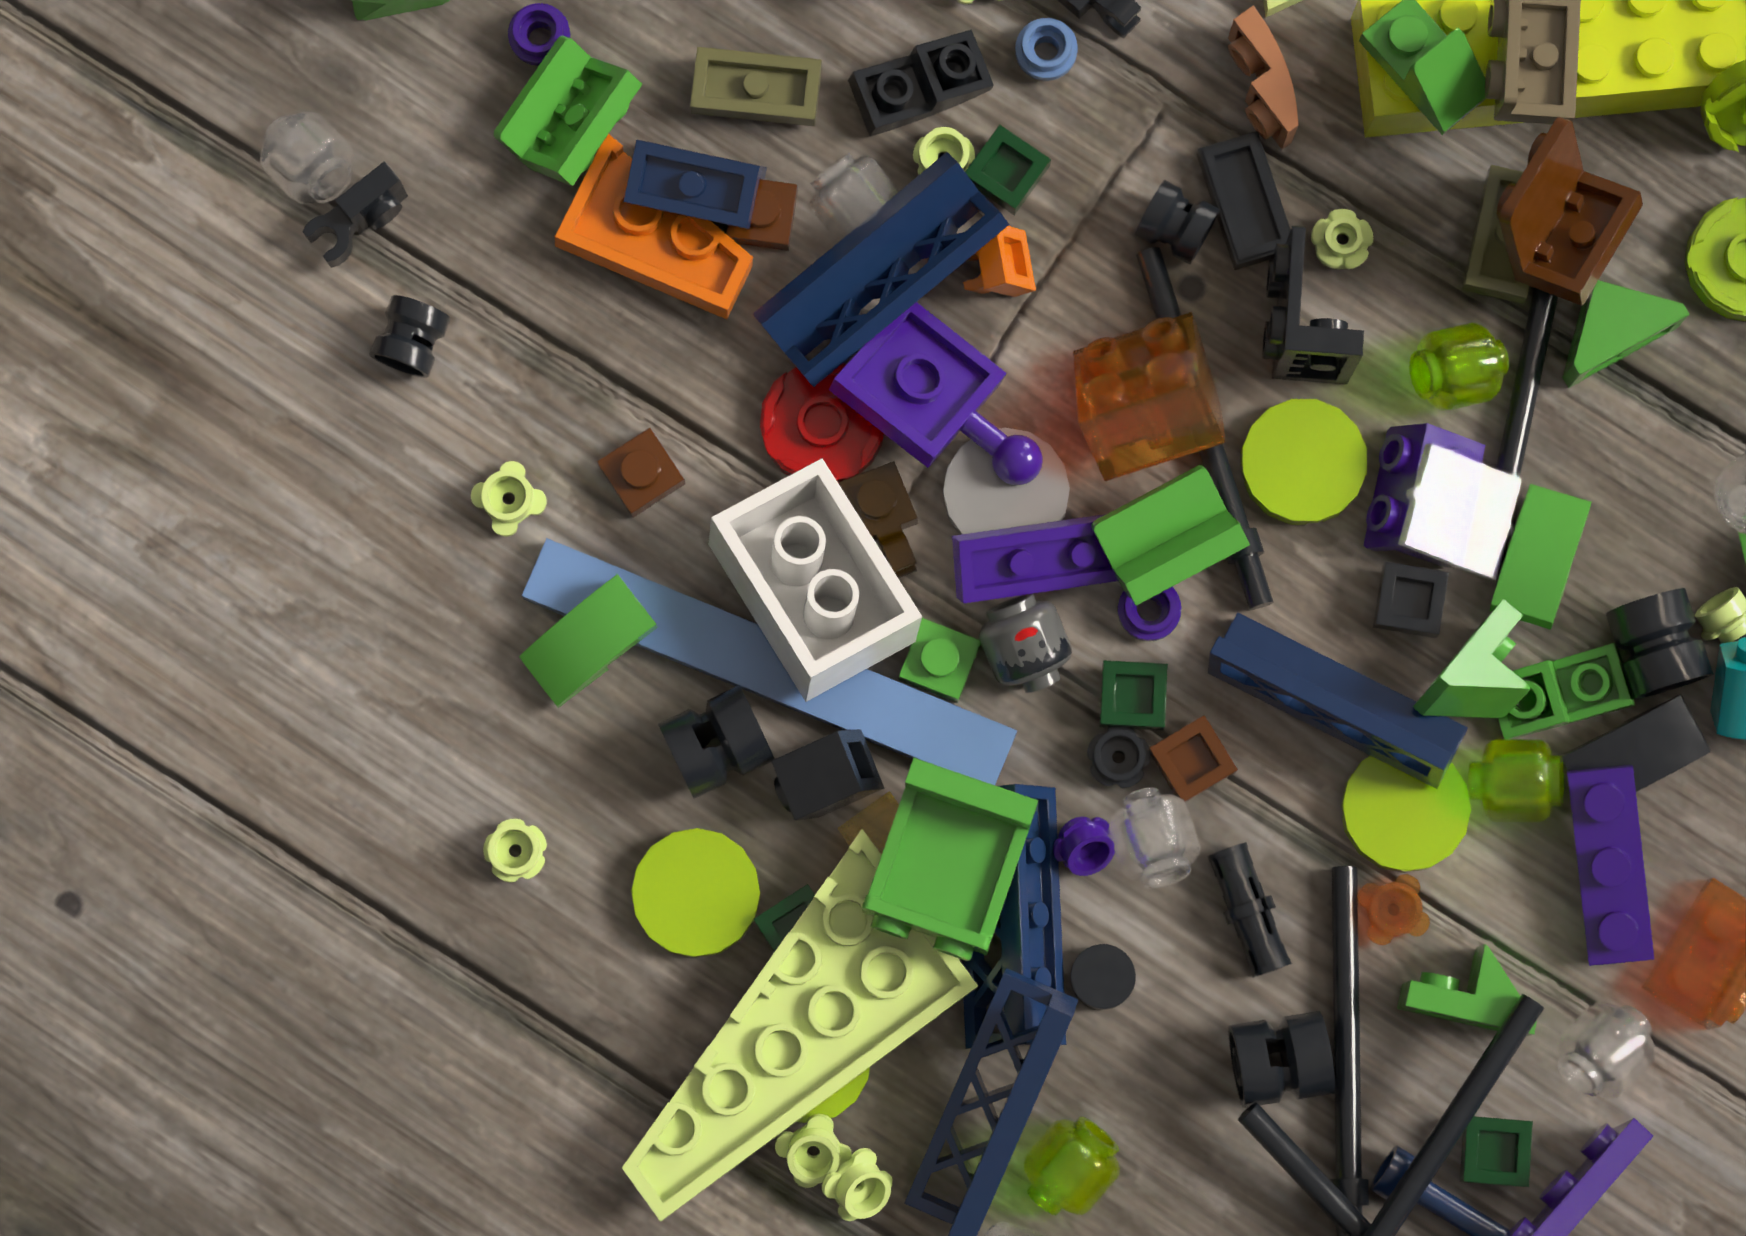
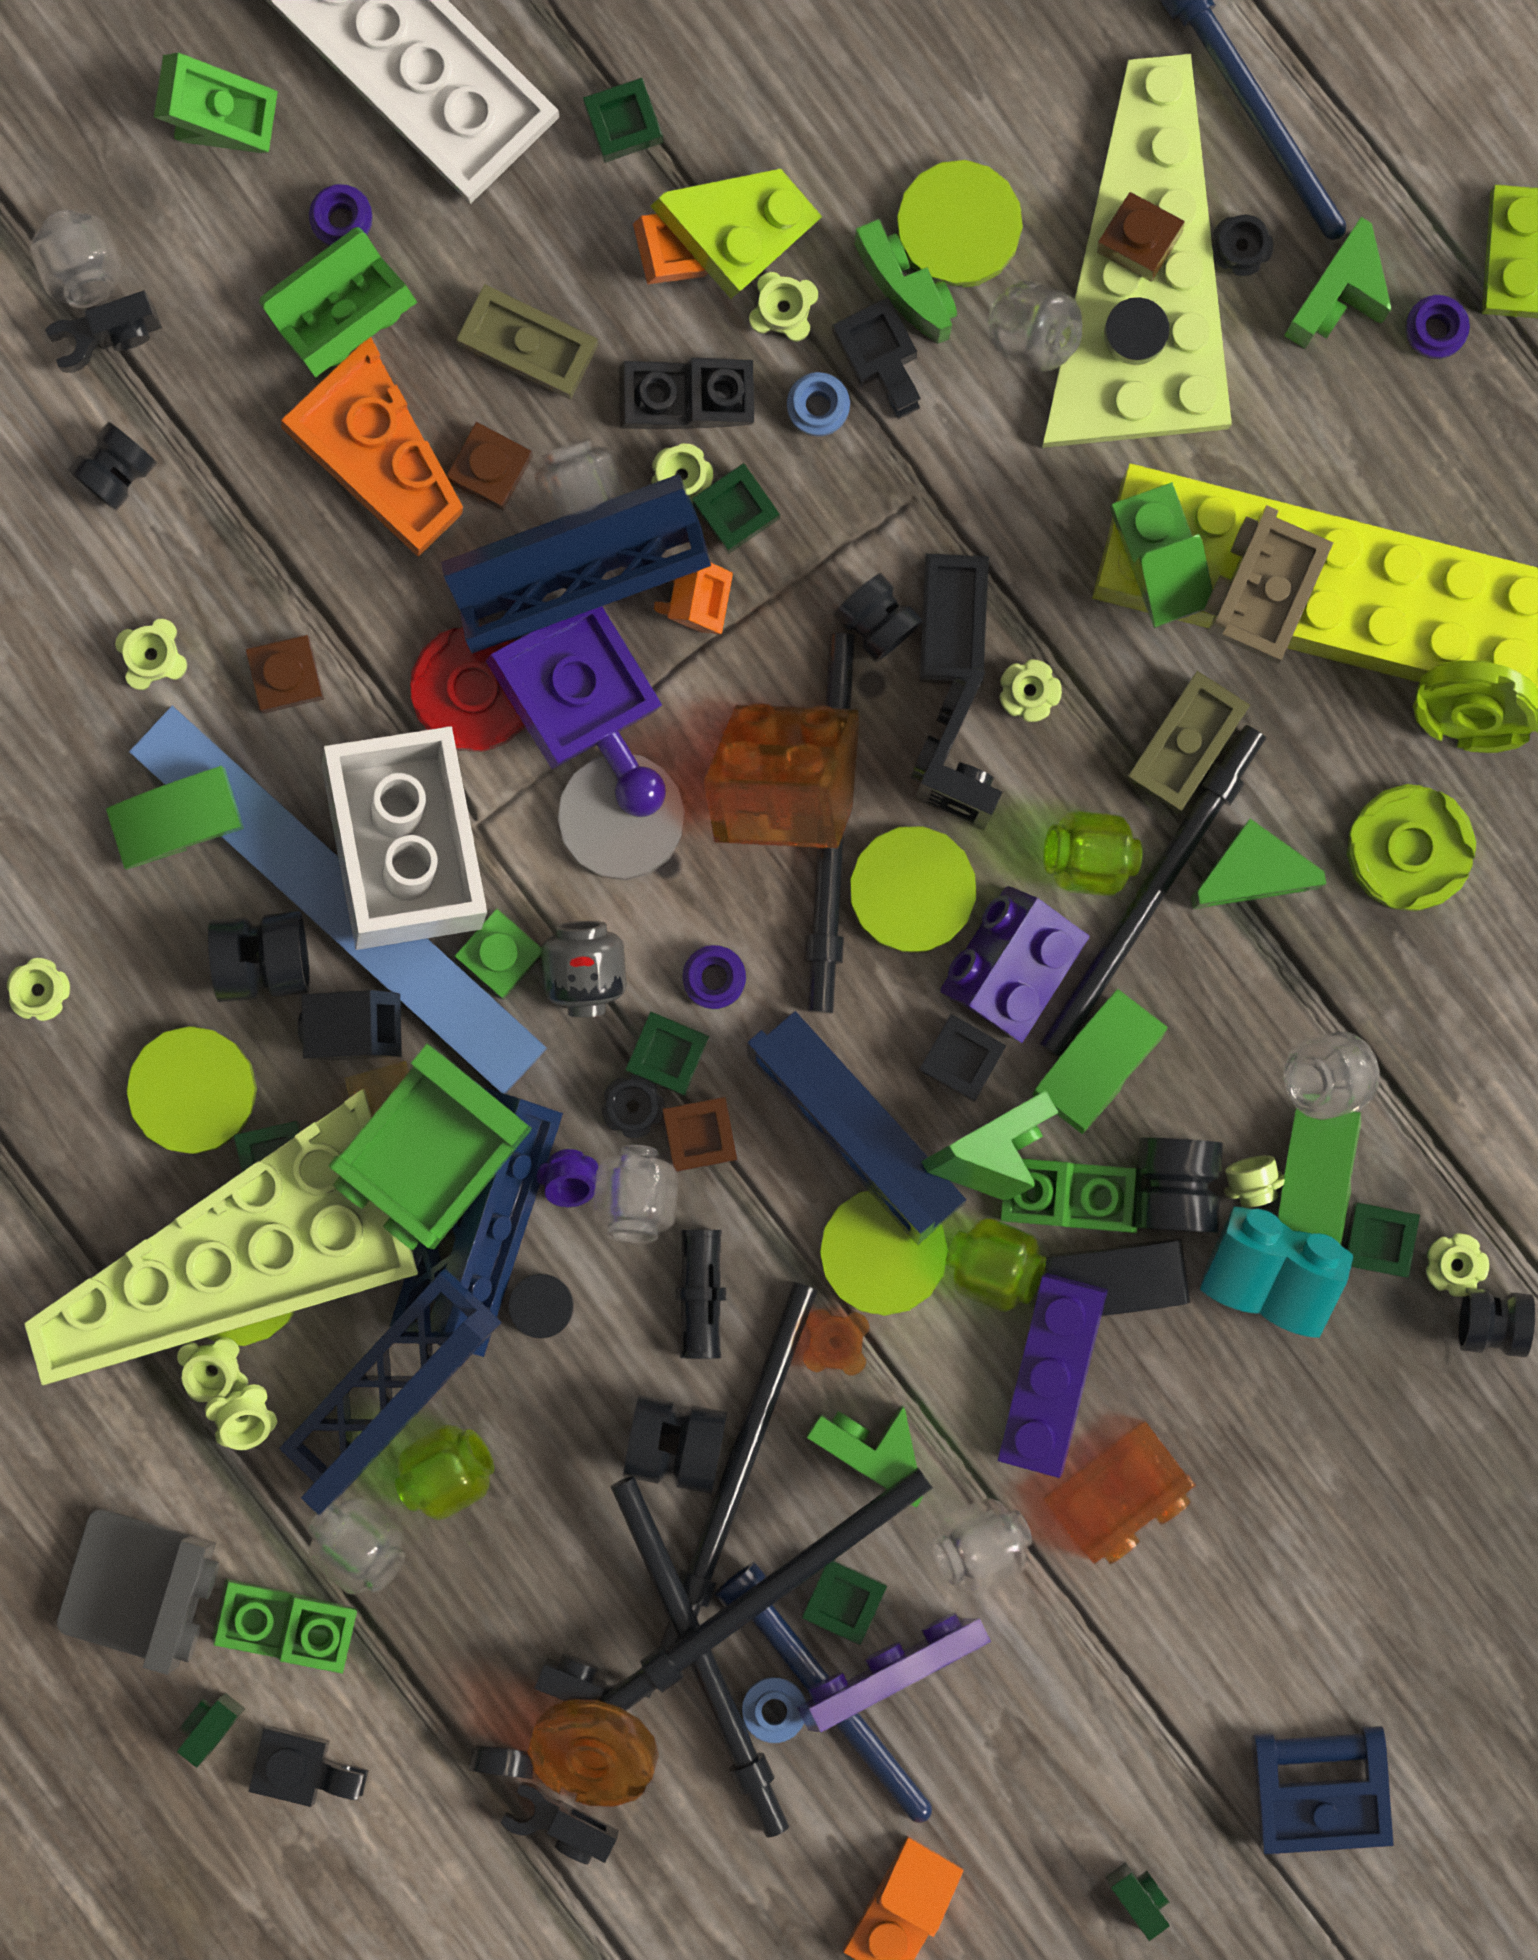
camera: 15 degrees right, 5 degrees up
dark blue panel [624,140,767,228] -> none
dark brown plate [838,461,918,578] -> none
dark purple plate [952,514,1118,604] -> none
bright green panel [1091,465,1250,606] -> none
nougat slope [1228,5,1298,149] -> none
clear piece [1398,443,1522,580] -> none
reddish brown bracket [1496,117,1643,306] -> none

